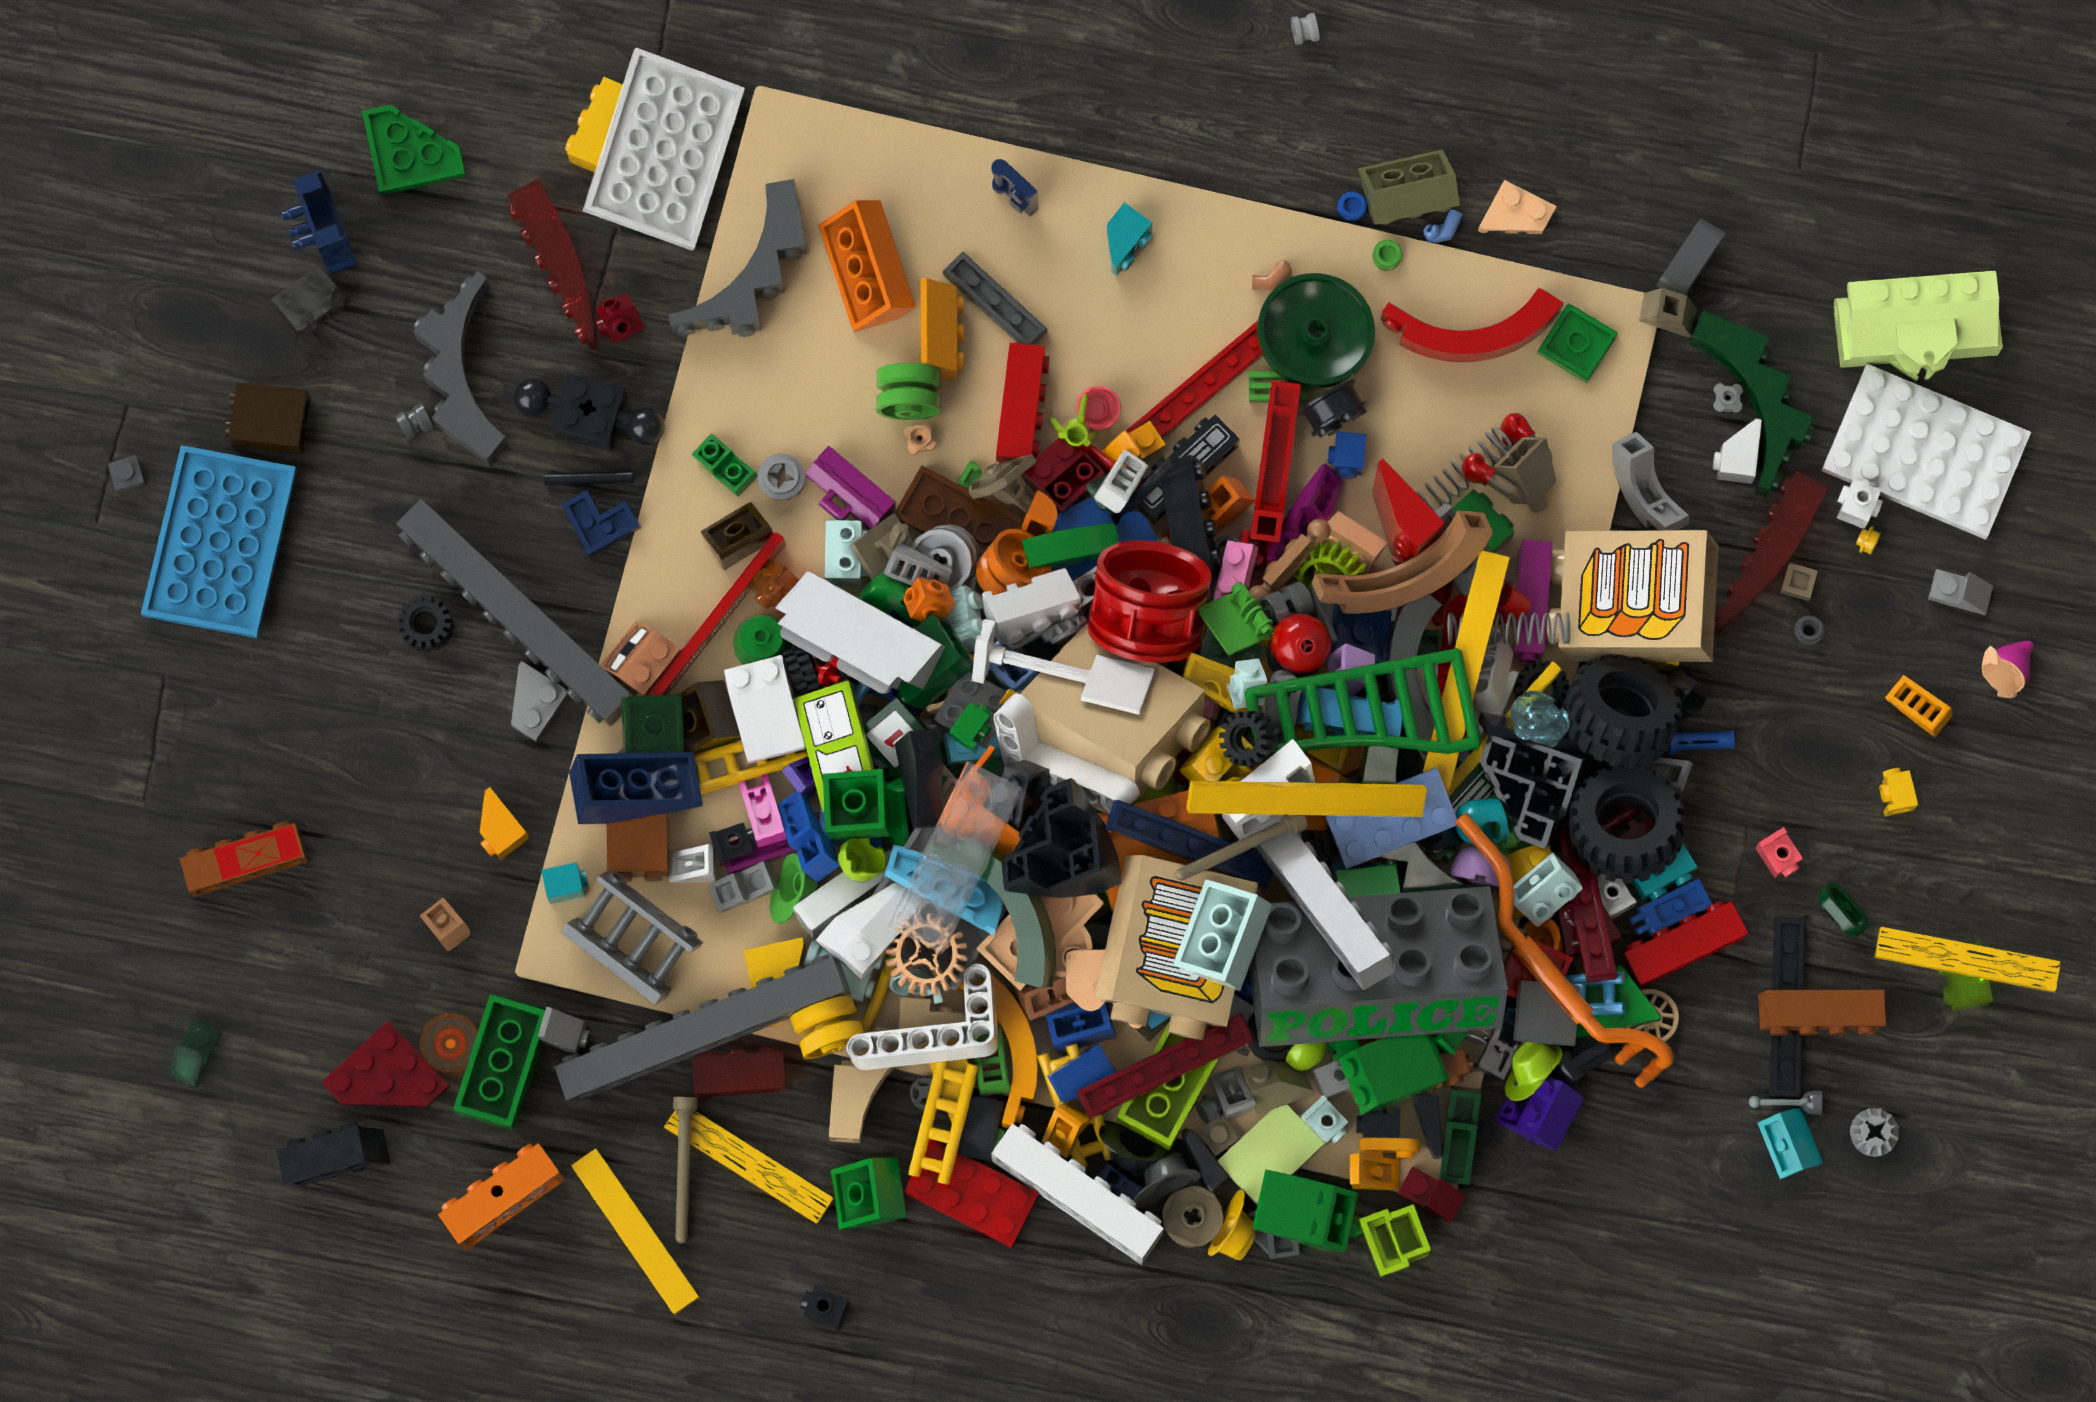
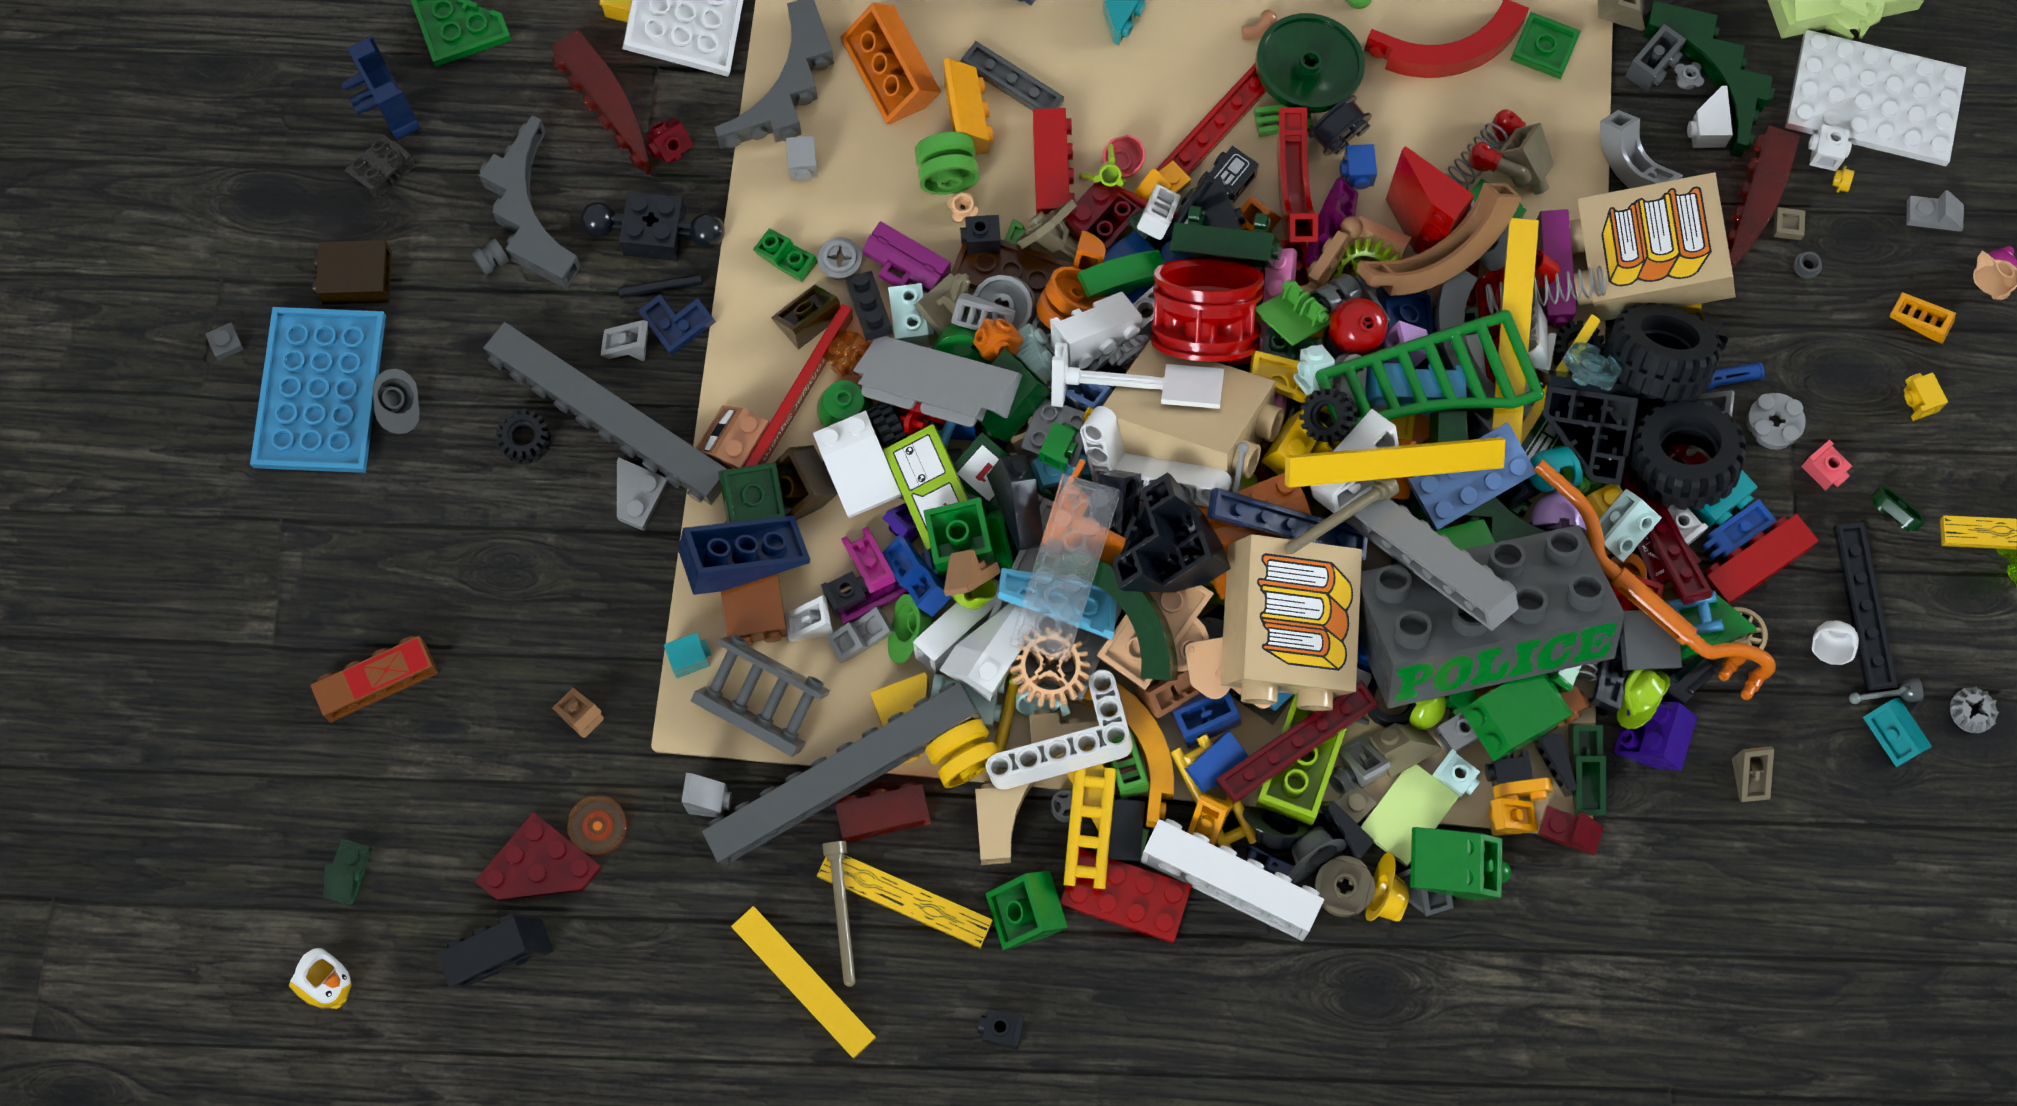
camera: 10 degrees left, 5 degrees down
orange brick [438,1143,565,1251] -> none
green brick [453,994,545,1131] -> none
light orange slope [480,787,529,860] -> none
yellow bar [694,740,808,795] -> none
light aqua slope [1173,879,1272,991] -> none
lime plate [1358,1204,1431,1278] -> none
dark orange brick [1758,990,1886,1036] -> none
none -> piece [289,948,351,1009]
none -> dark grey piece [373,369,420,434]
none -> light grey slope [601,320,648,361]
none -> light grey brick [786,136,818,181]
none -> black plate [845,271,893,341]
none -> medium nougat slope [944,549,1001,596]
none -> black brick [960,215,1001,254]
none -> dark green brick [1170,206,1282,268]
none -> light grey hinge [1232,442,1249,494]
none -> dark grey brick [1625,24,1686,92]
none -> dark tan slope [1732,746,1774,802]
none -> light grey plate [1746,393,1806,450]
none -> white hair [1812,620,1859,665]

